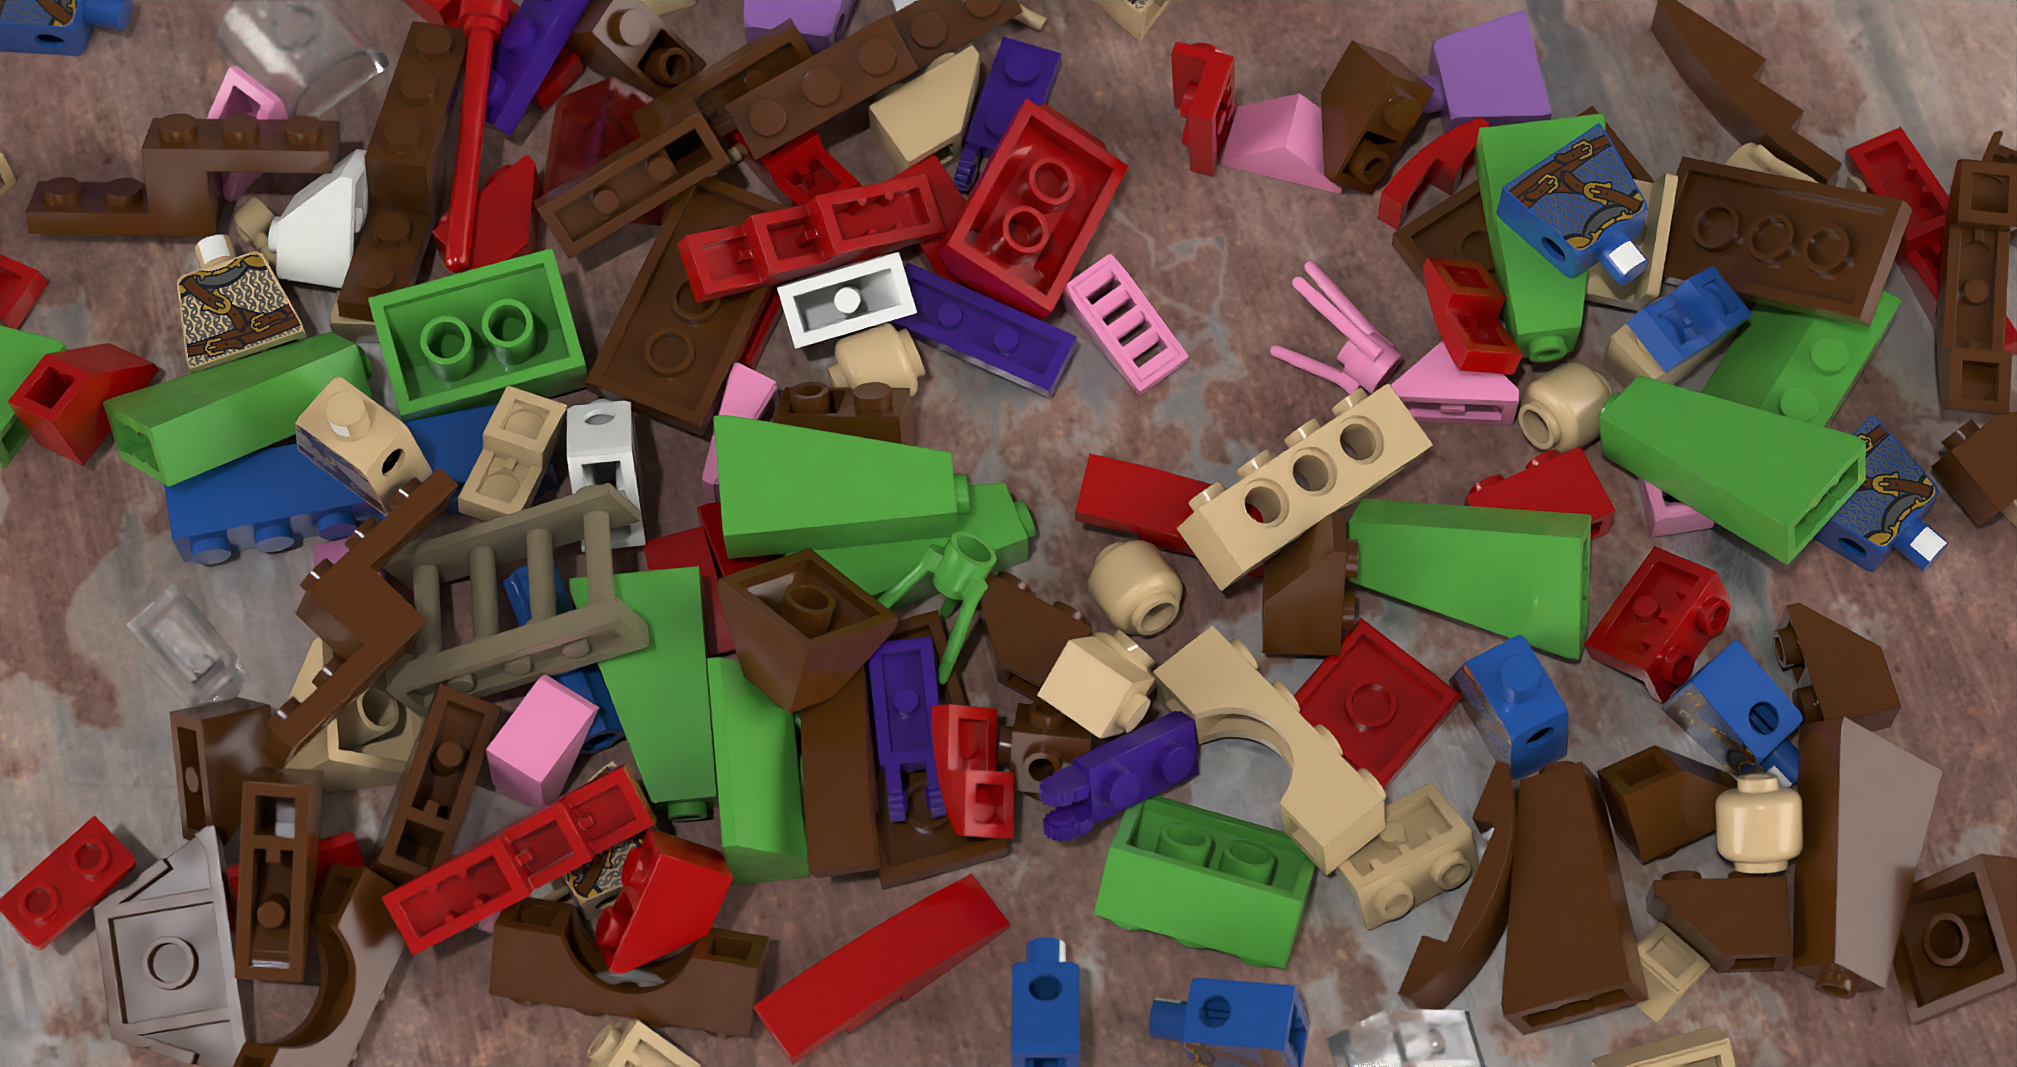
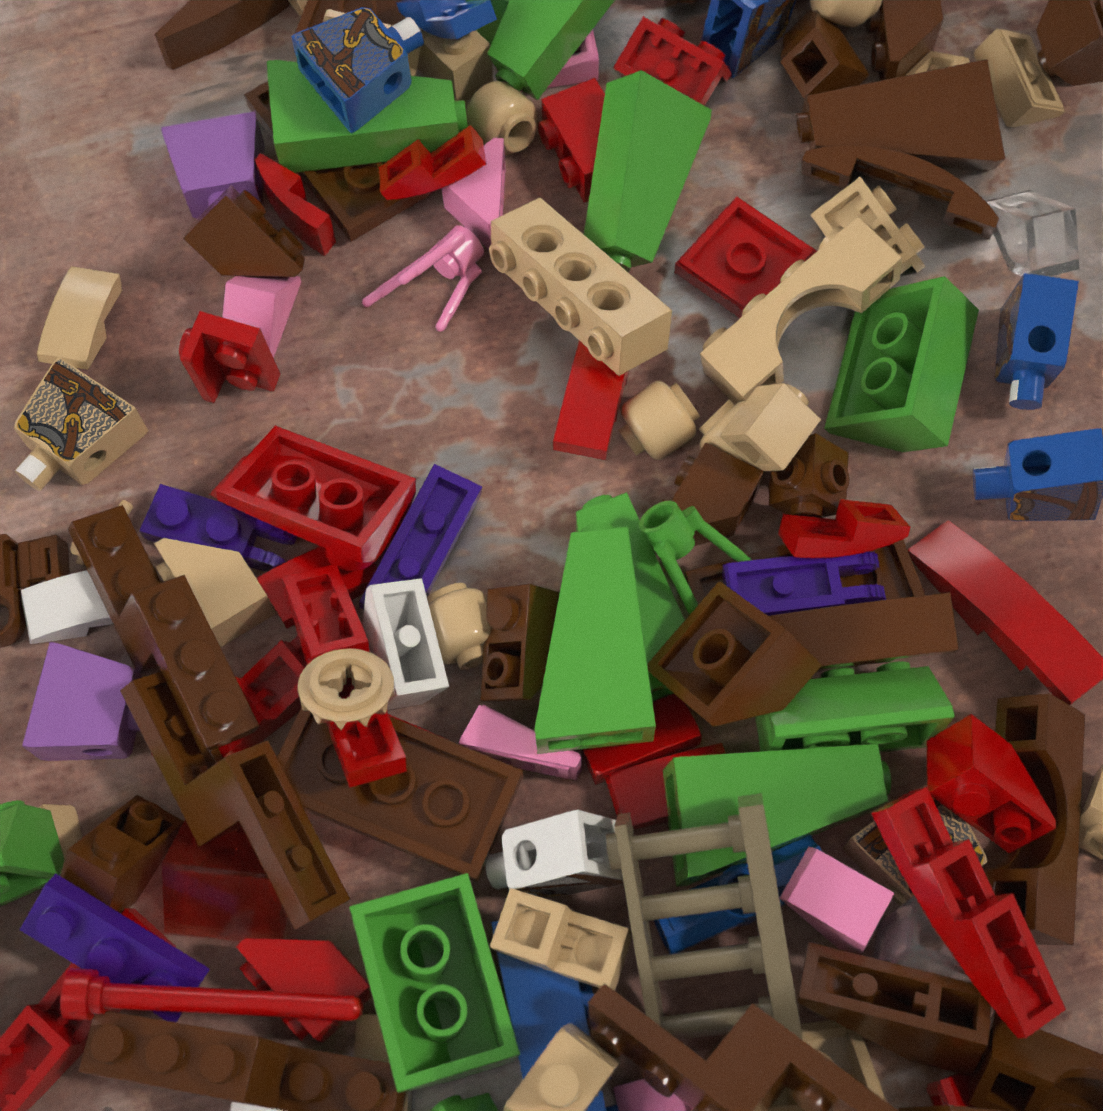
camera: 90 degrees left, 0 degrees up
dark purple hinge [1039,710,1199,842] -> none
bright pink slope [1063,254,1189,397] -> none
reddish brown slope [1262,513,1358,655] -> none
blue torso [1448,634,1569,781] -> none
none -> tan gear [298,649,394,730]

